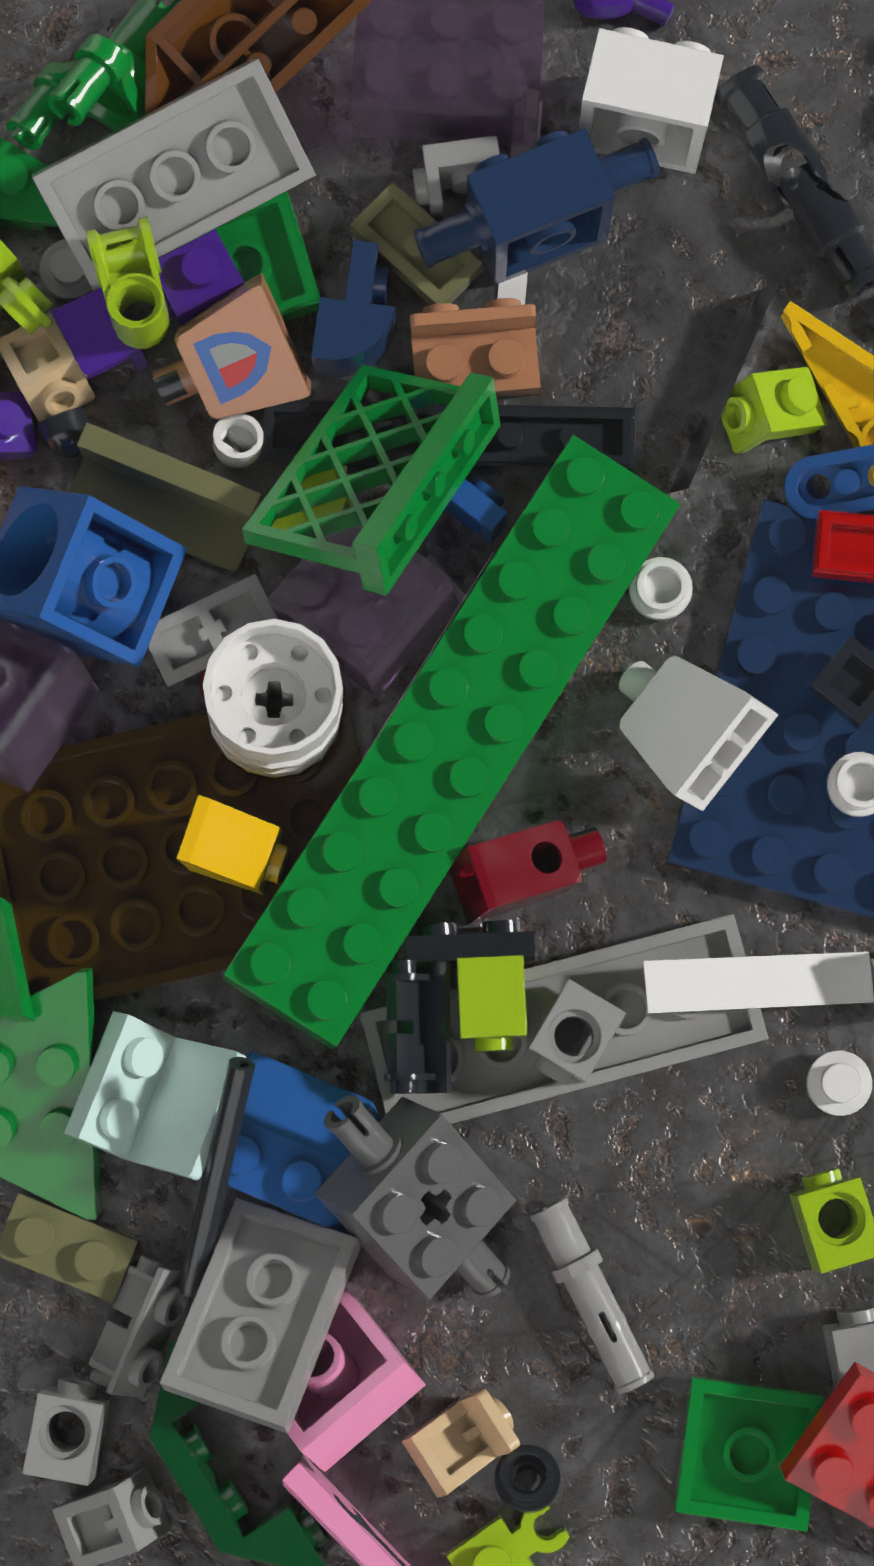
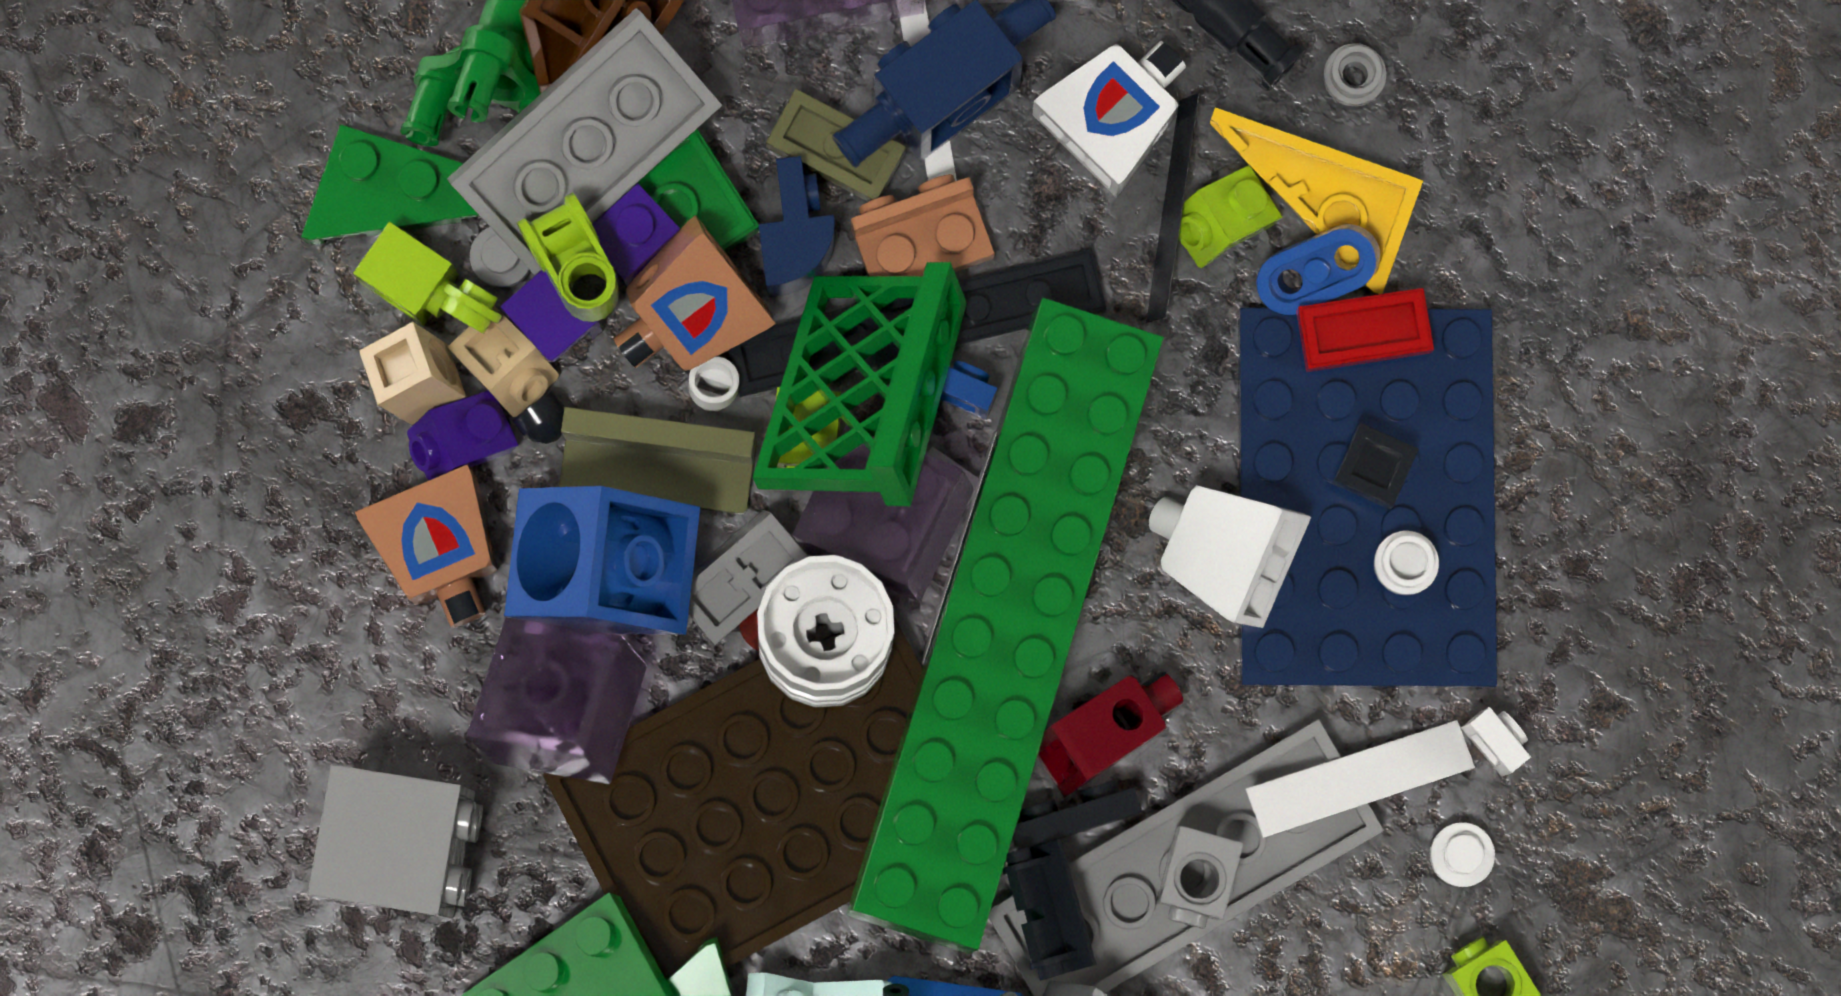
camera: 20 degrees left, 0 degrees up
yellow slope [176,795,290,895] -> none
light grey bracket [412,136,499,222] -> none
lime brick [457,955,527,1052] -> none
white plate [629,557,693,621] -> none
none -> white torso [1032,41,1186,197]

